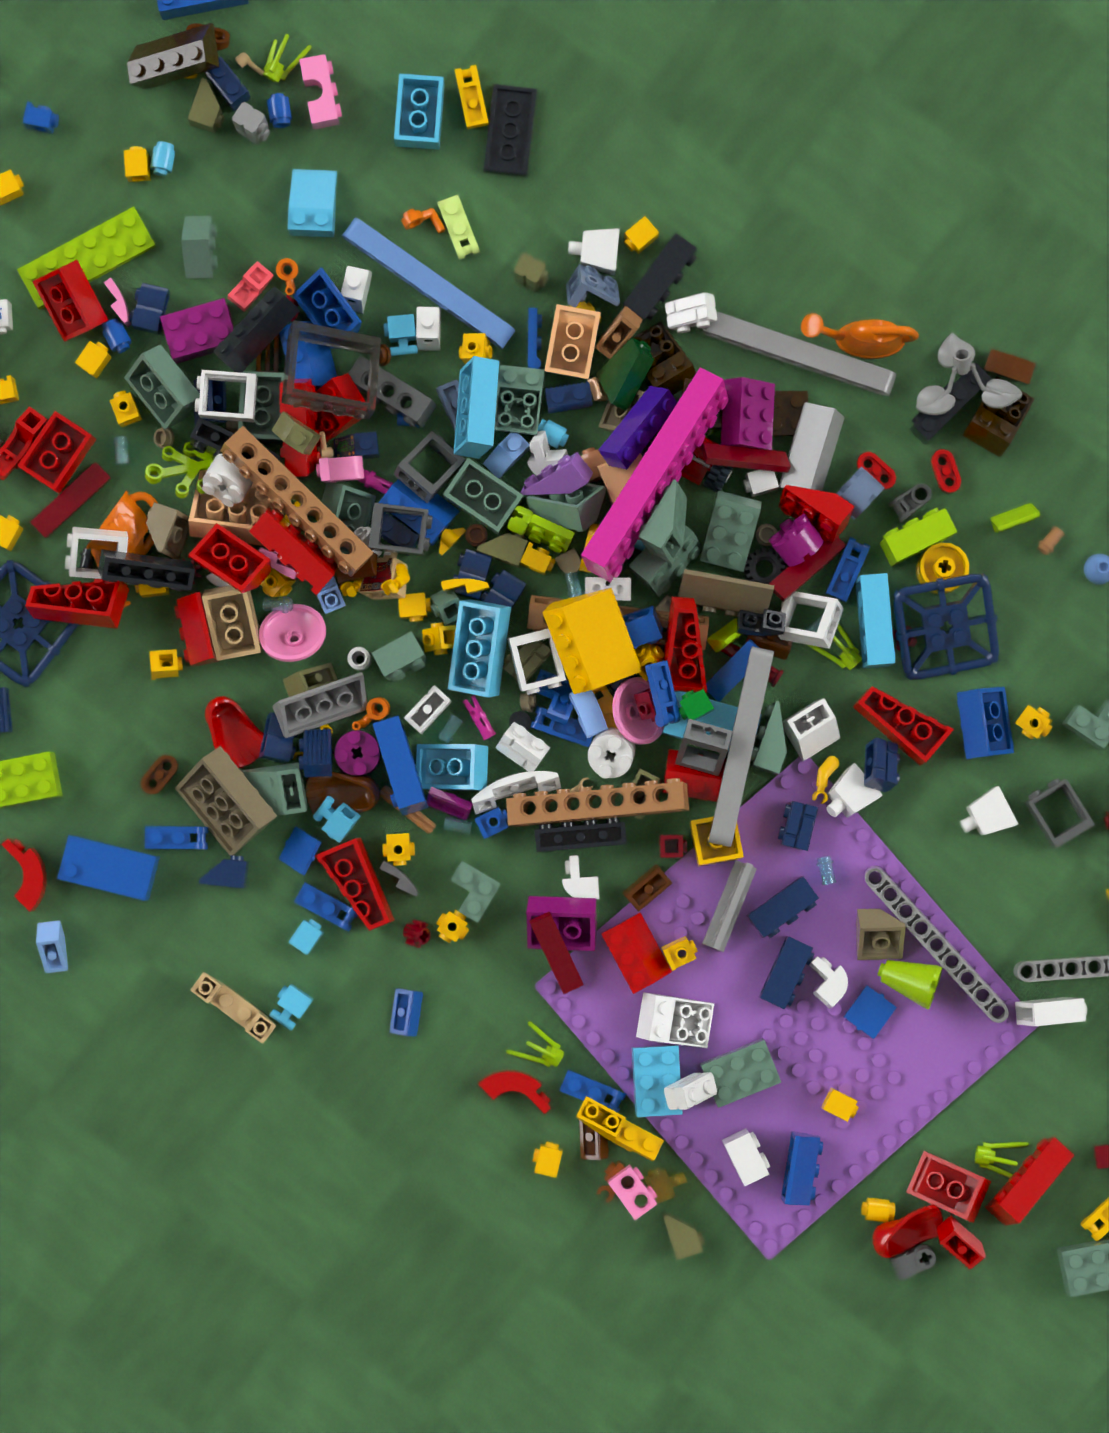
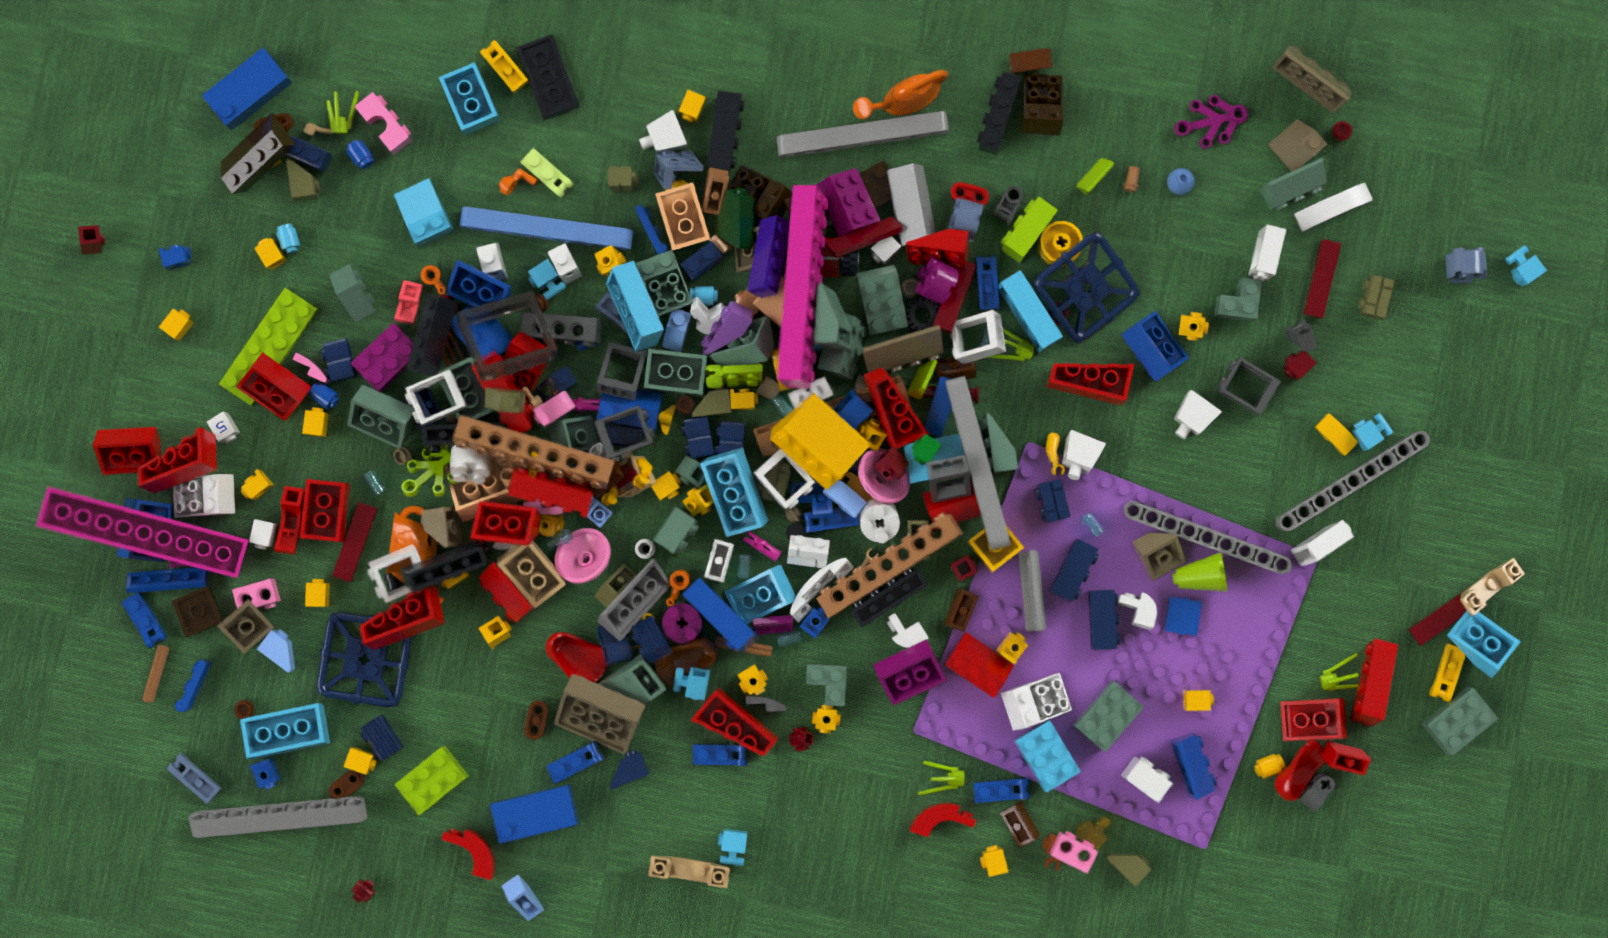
camera: 25 degrees left, 0 degrees up
yellow brick [110,390,142,428] -> none
light grey brick [232,102,270,145] -> none
blue piece [279,826,321,875] -> none
medium azure brick [288,919,324,955] -> none
blue slope [389,988,423,1036] -> none
yellow slope [441,579,489,594] -> none
dark red tile [529,911,584,994] -> none
yellow slope [576,1096,664,1162] -> none
blue plate [645,660,681,727] -> none
white brick [664,1072,717,1110] -> none
white brick [665,292,717,333] -> none
black slope [736,609,786,636] -> none
white slope [782,698,840,761] -> none
dark blue brick [864,738,900,792] -> none
light grey plant [916,333,1022,415] -> none
red plate [931,449,961,494] -> none

